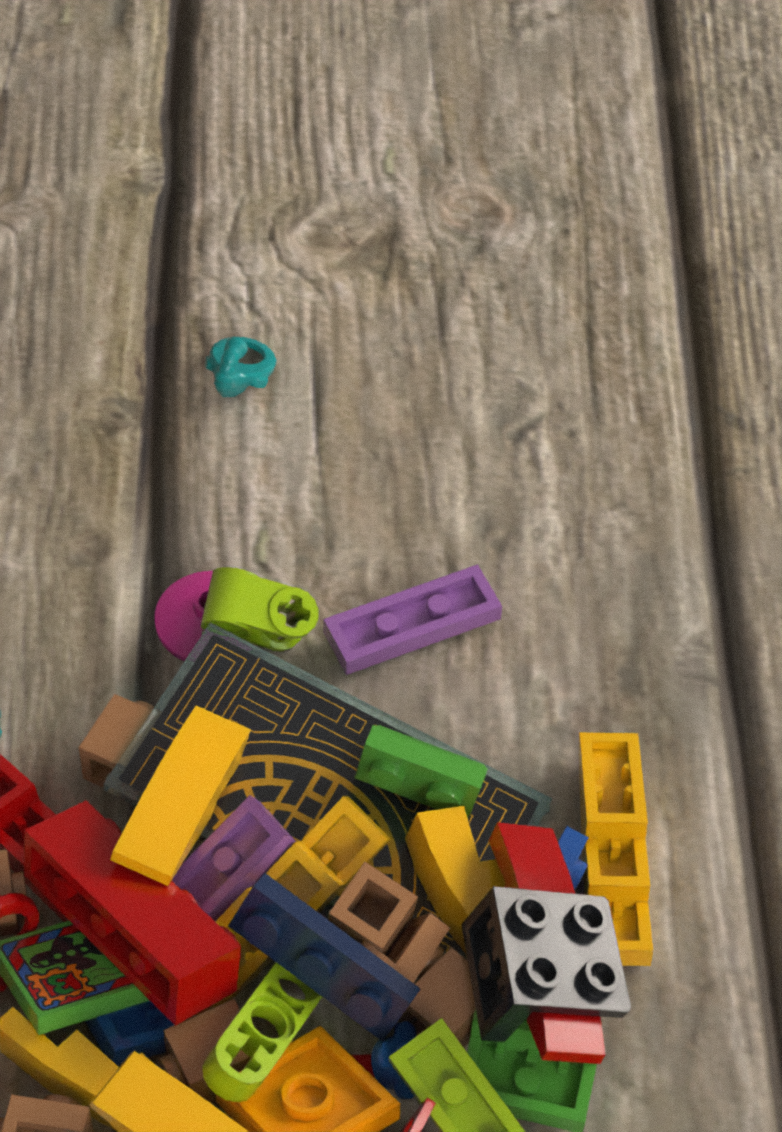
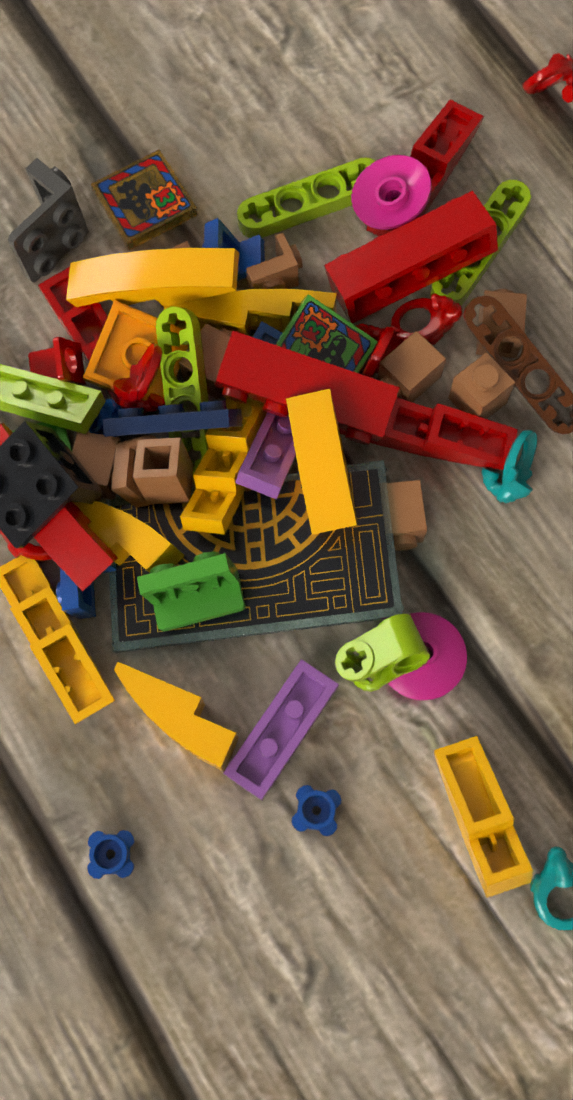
camera: 155 degrees right, 20 degrees up
none -> blue plate [87,830,134,879]
none -> red piece [113,343,165,413]
none -> yellow slope [114,662,239,772]
none -> blue plate [292,785,341,836]
none -> yellow slope [434,736,533,898]

